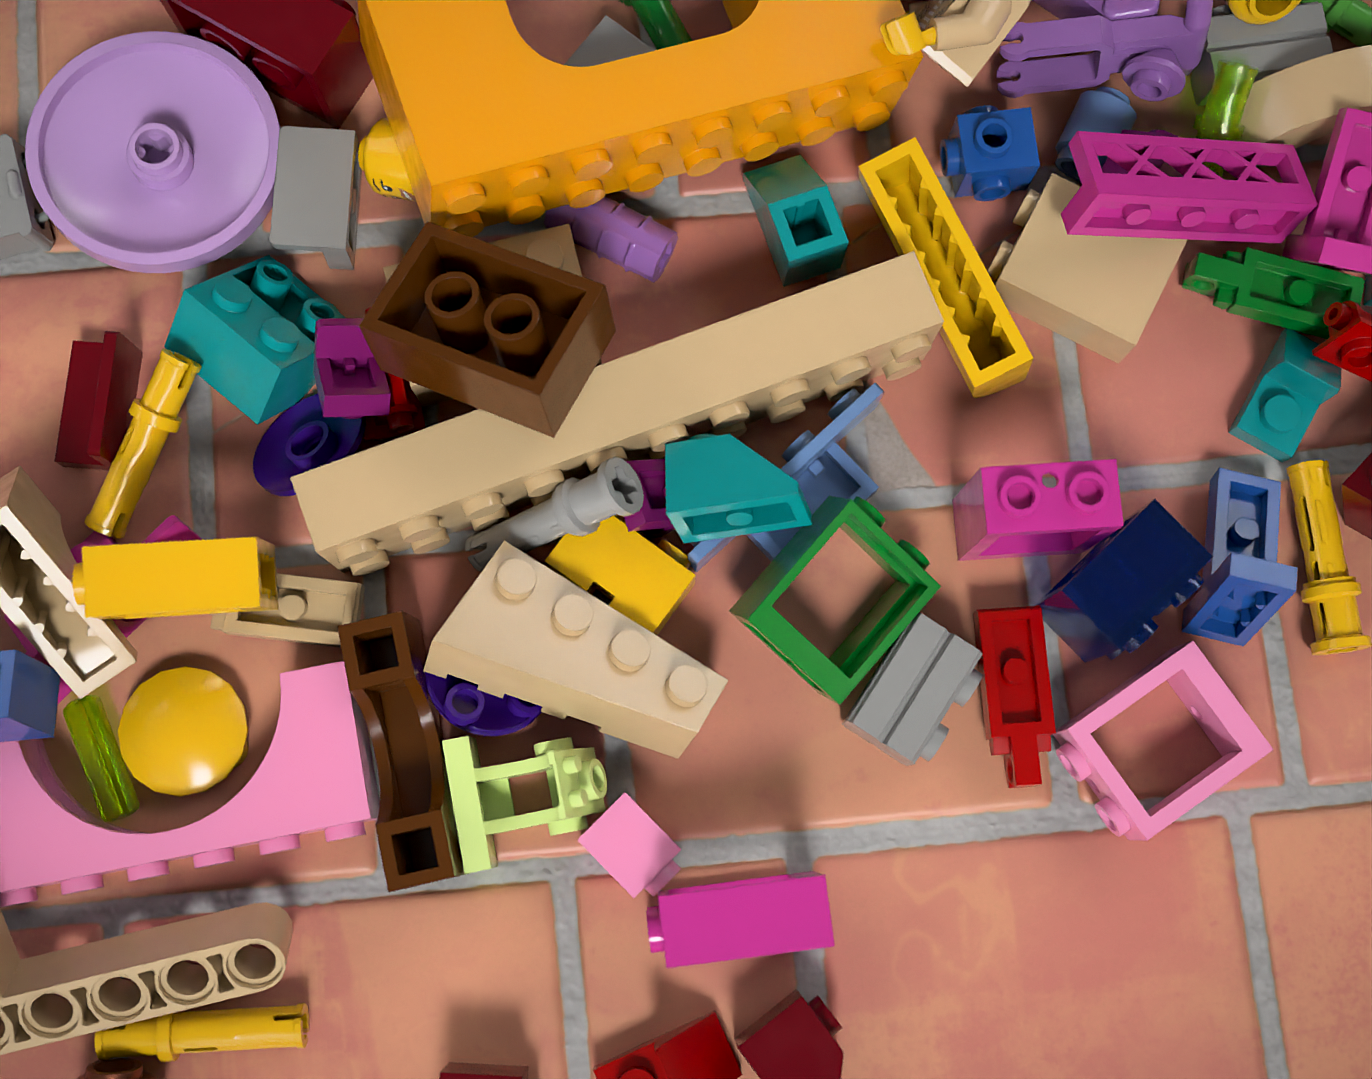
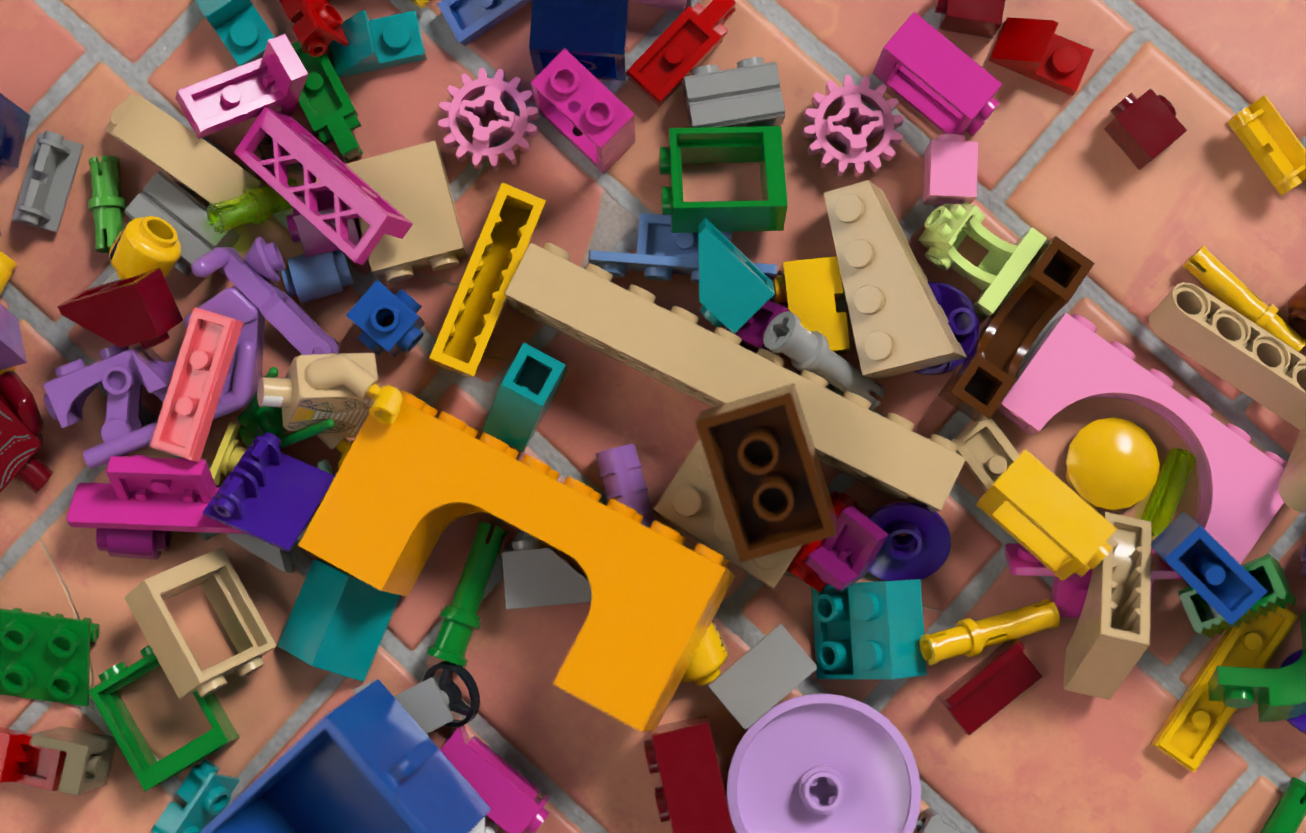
camera: 130 degrees left, 5 degrees up
none -> bright pink gear [438,68,539,171]
none -> bright pink gear [802,75,904,178]

